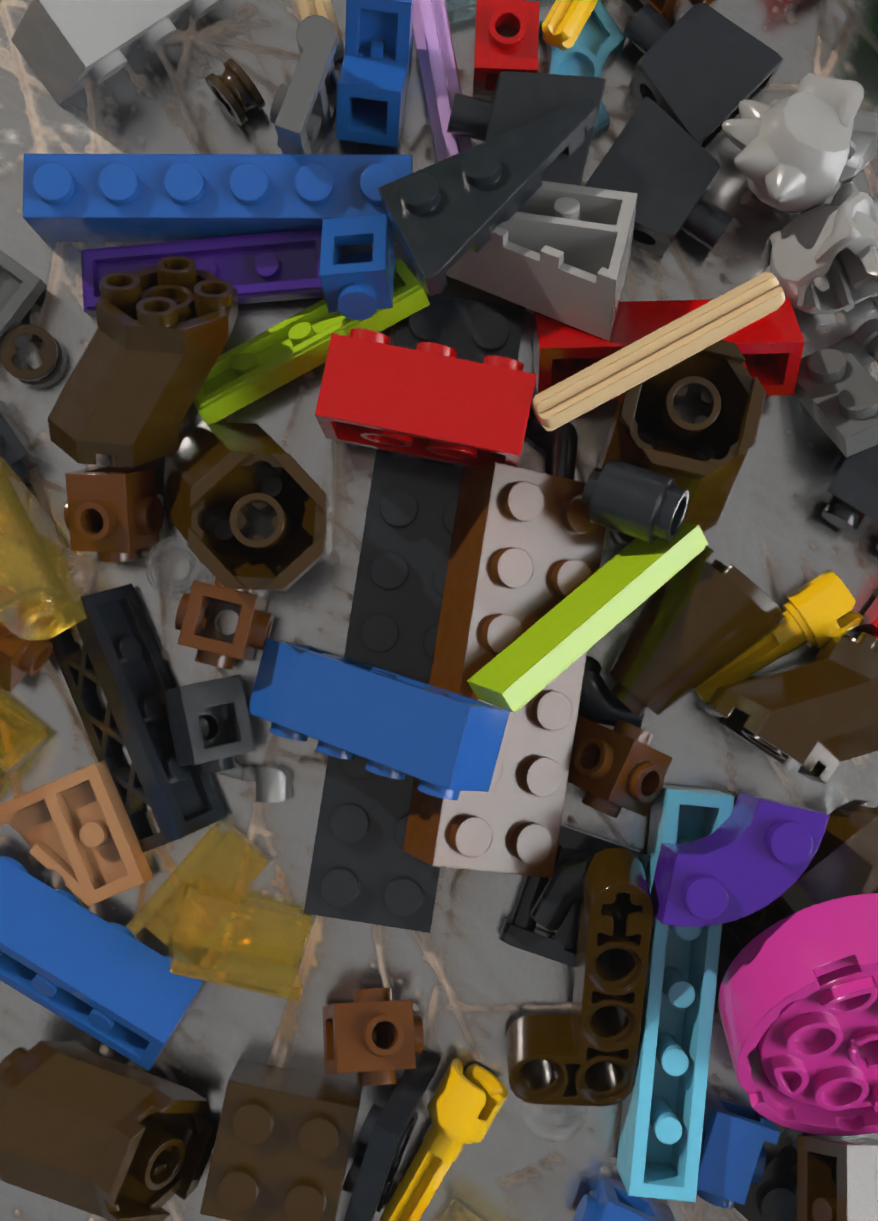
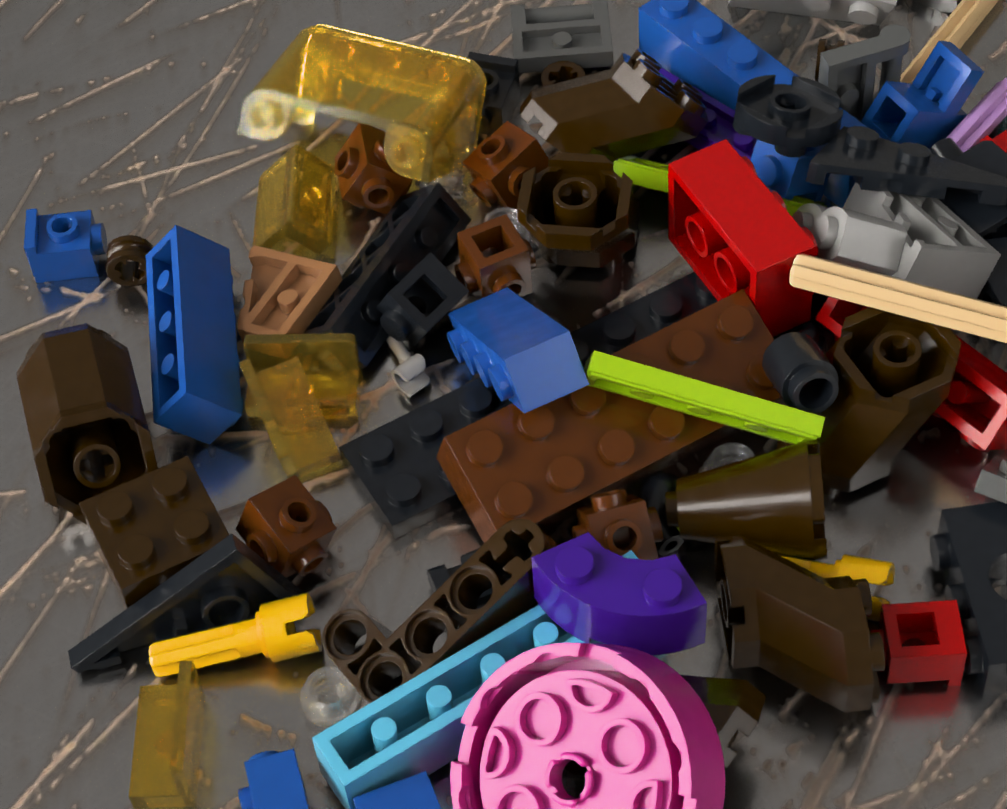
camera: 60 degrees right, 35 degrees down
none -> black plate [733,75,844,157]
none -> light grey brick [792,203,907,276]

